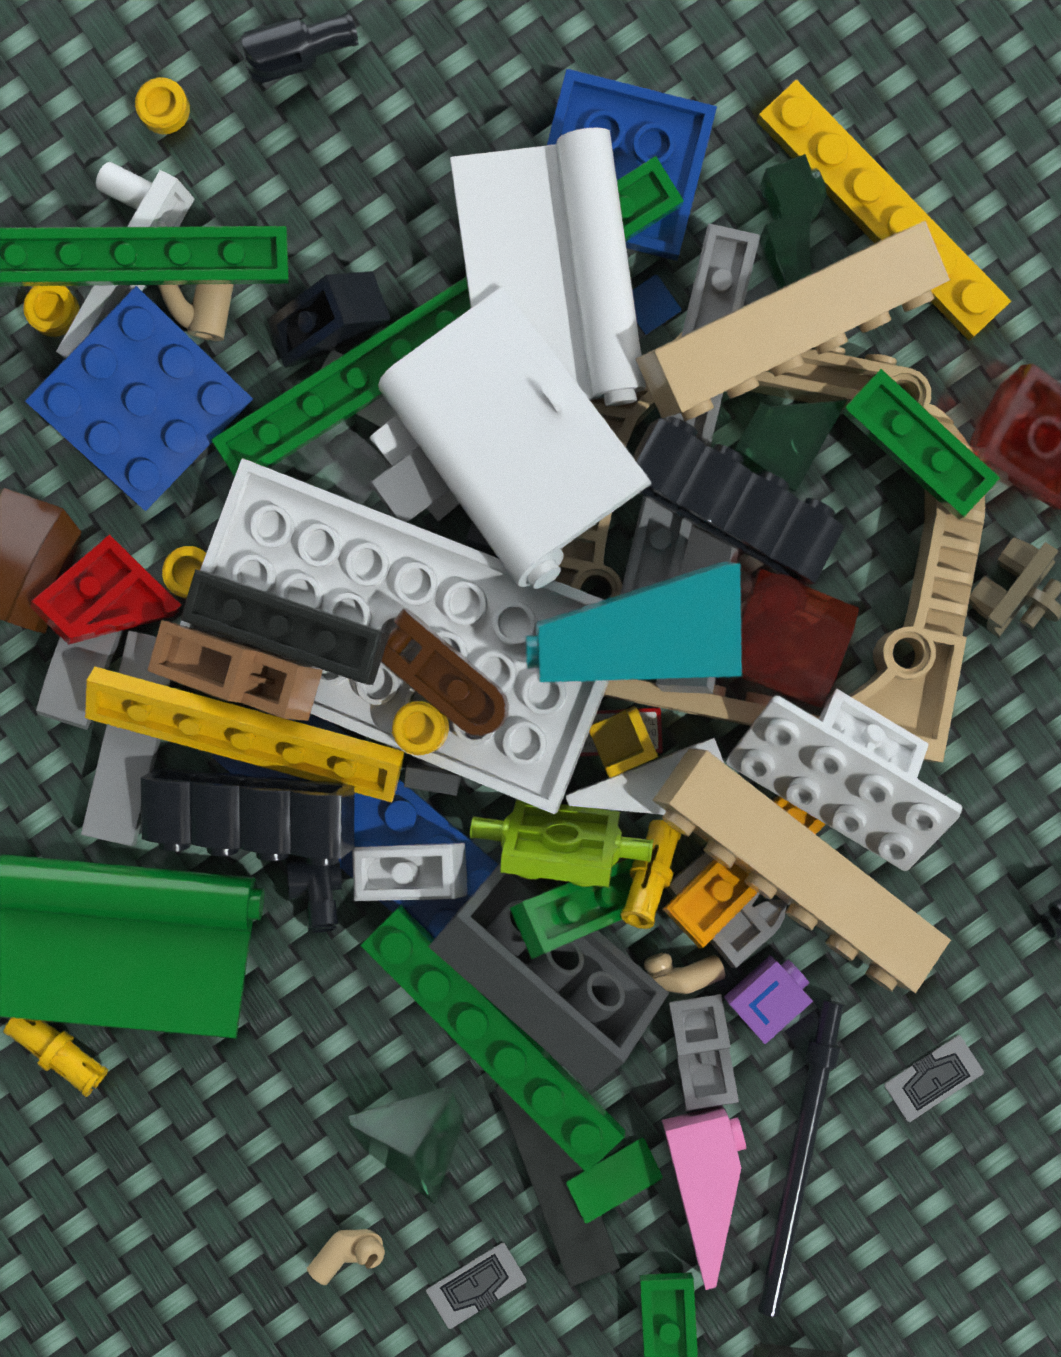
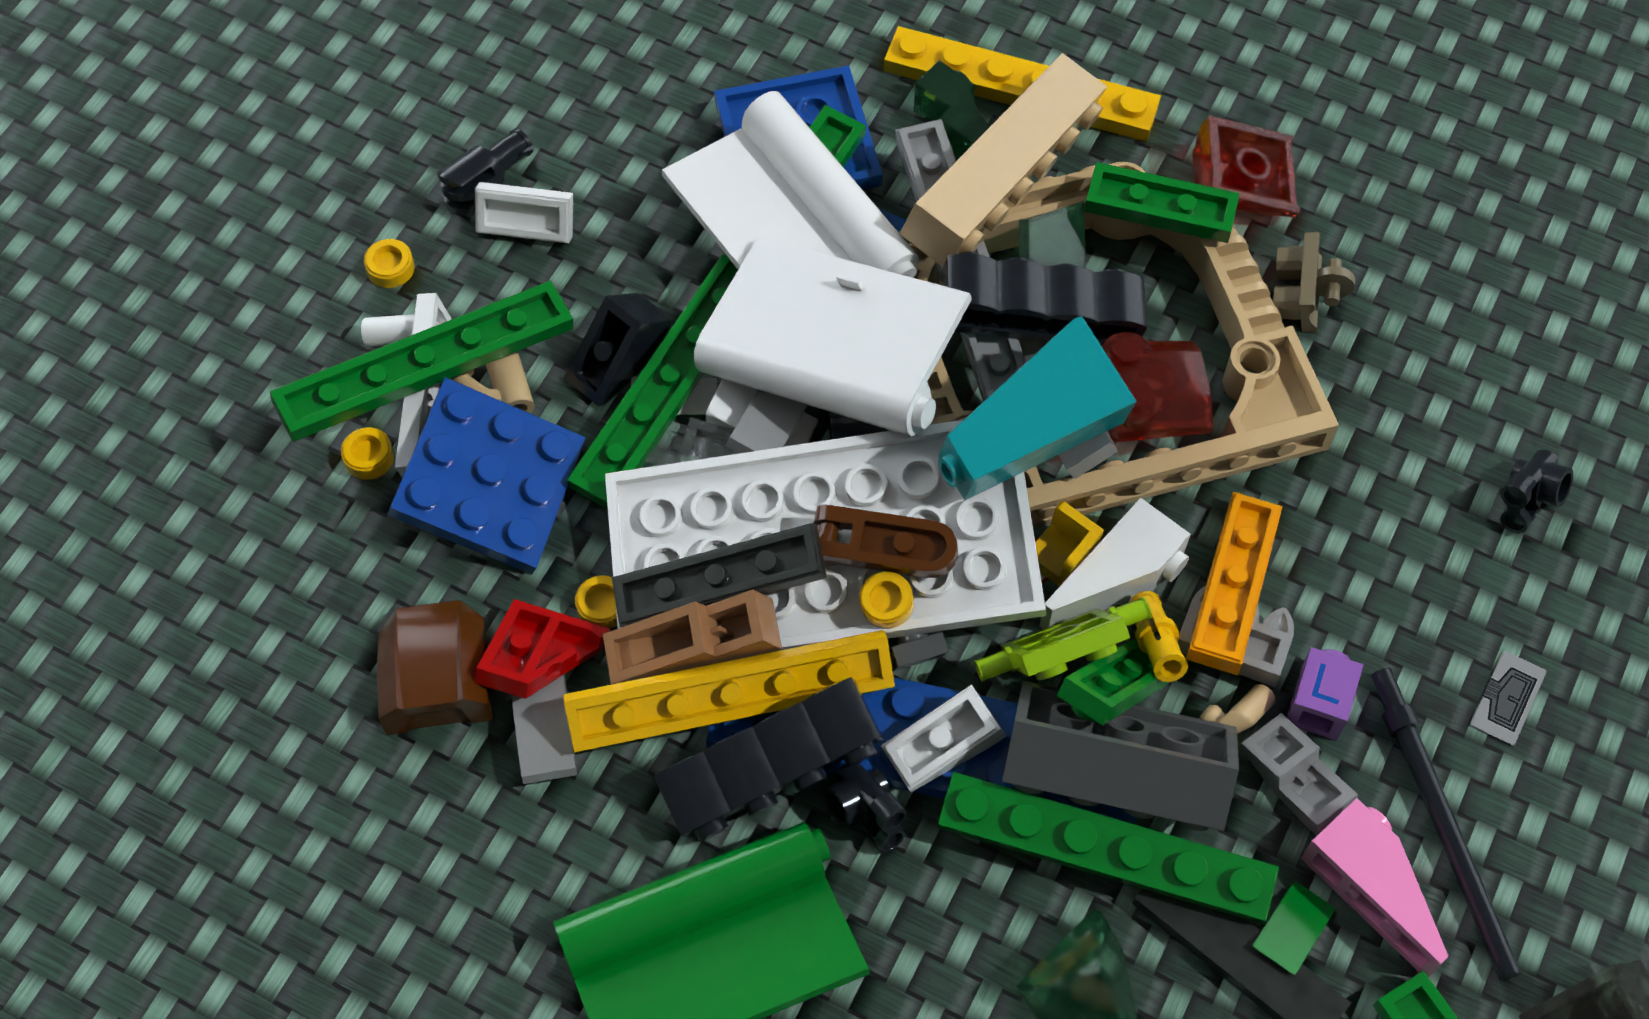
camera: 30 degrees left, 25 degrees down
light grey tile [81,631,174,846] -> none
tan brick [652,748,951,993] -> none
white bracket [726,688,962,871] -> none
none -> white tile [475,182,573,244]

